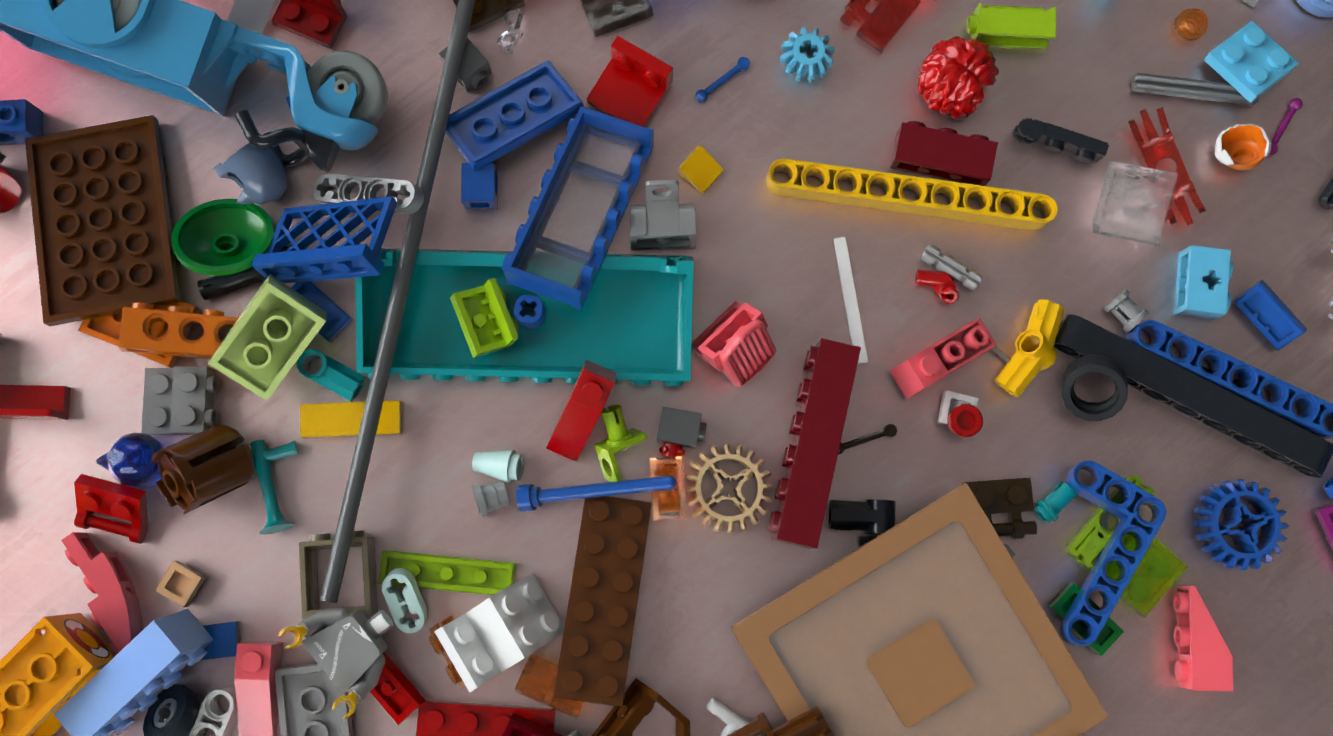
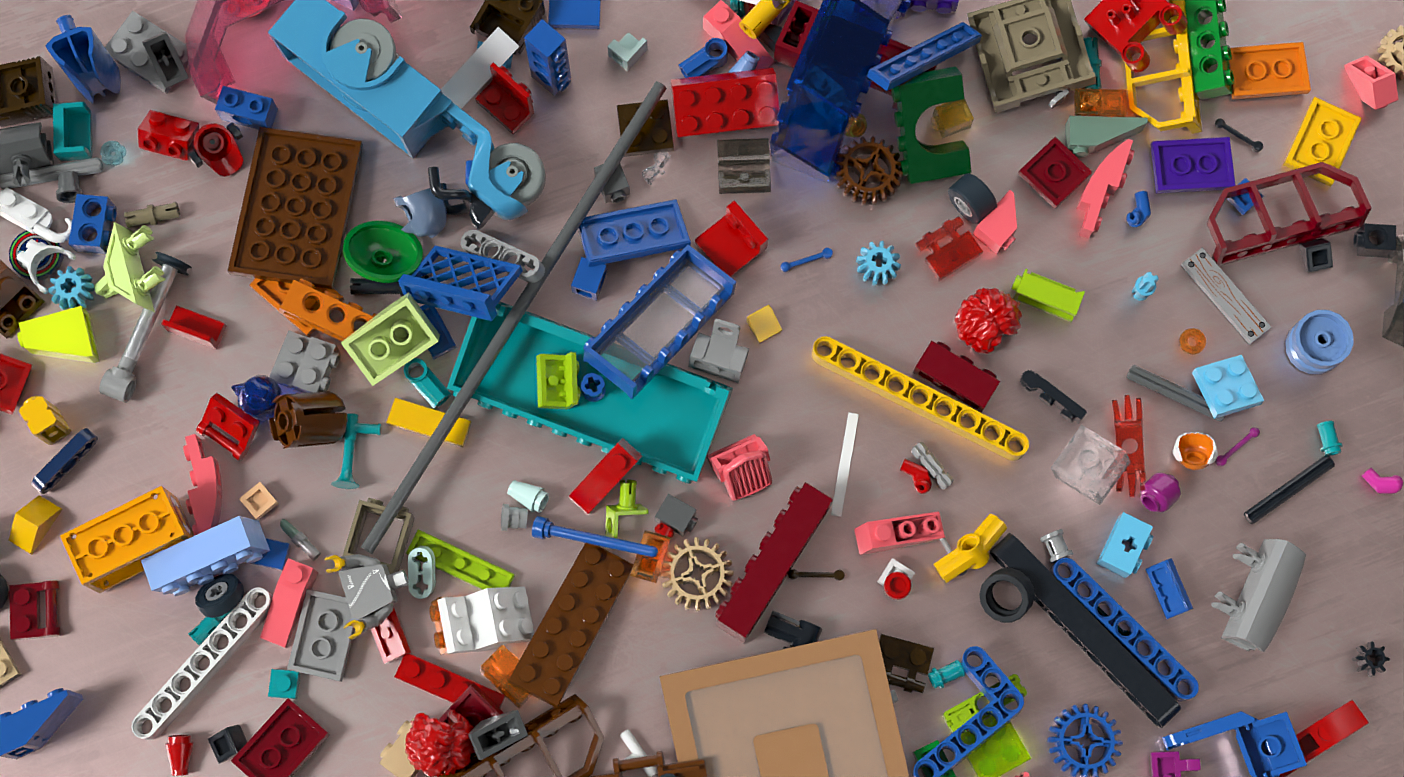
camera: 20 degrees right, 5 degrees down
none -> light grey piece [280,519,321,561]
none -> magenta head [1140,473,1181,512]

